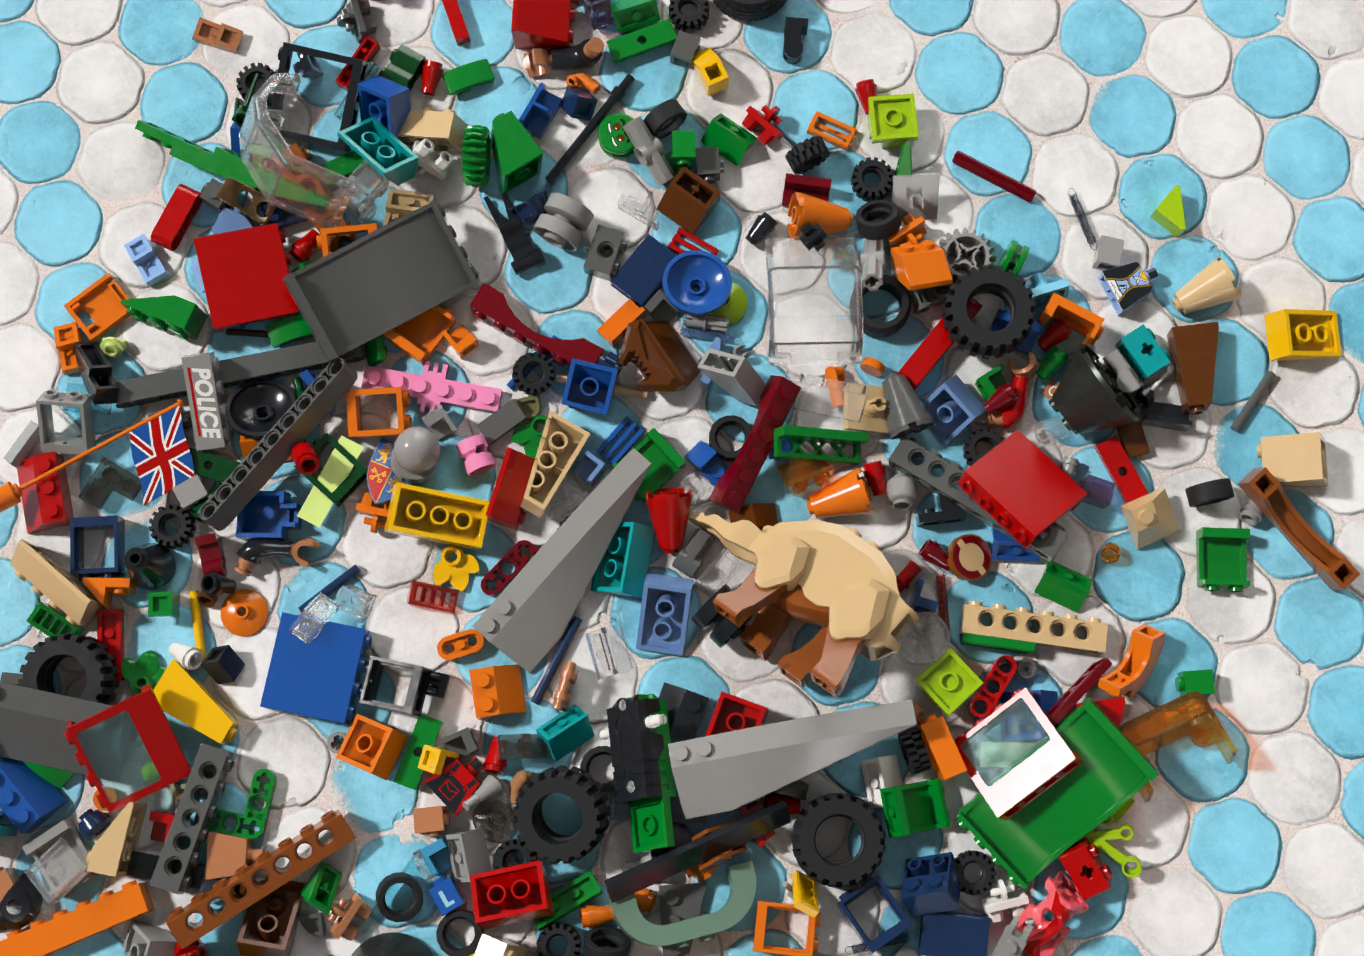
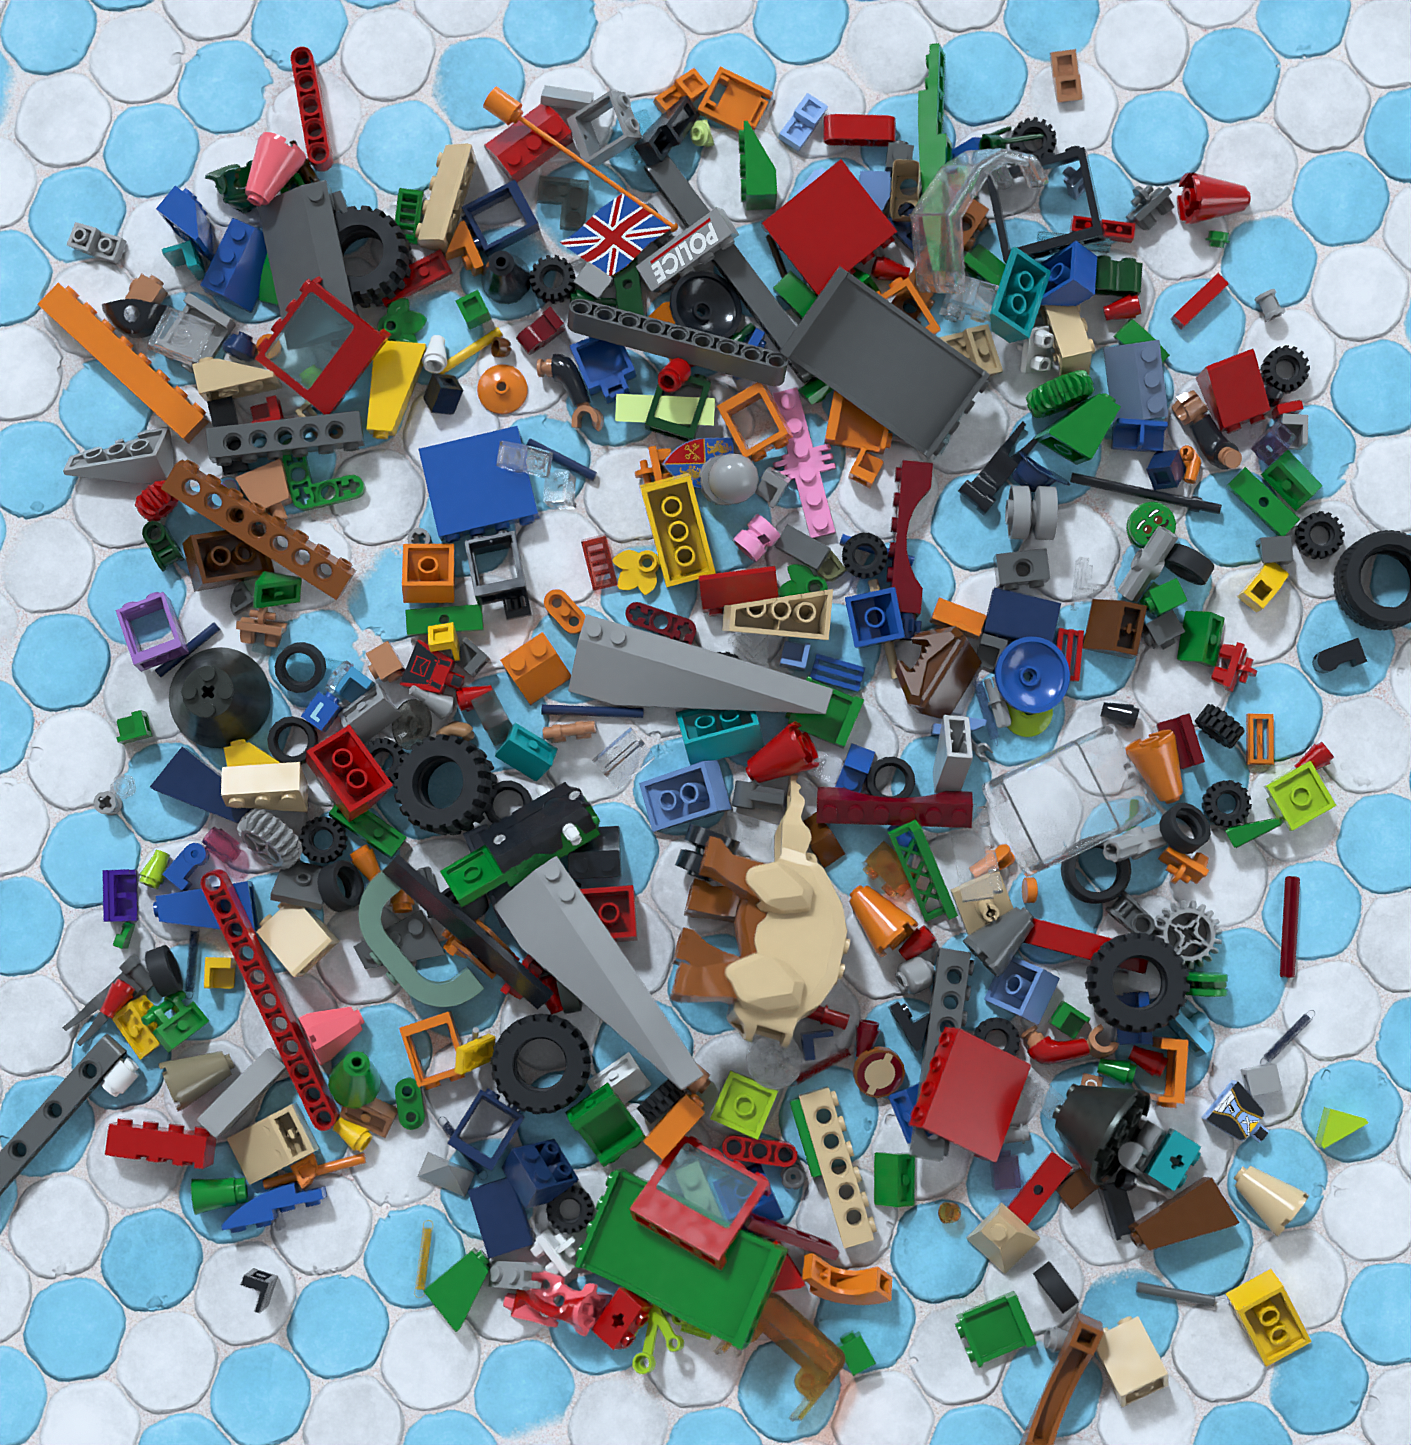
camera: 65 degrees right, 5 degrees up
black cone [201,572,237,596] -> none
black gear [799,222,827,252] -> none
orange slope [890,240,953,290] -> none
light grey piece [892,175,940,219] -> none
dark red cone [983,382,1019,415] -> none
none -> sand blue slope [1103,340,1168,423]

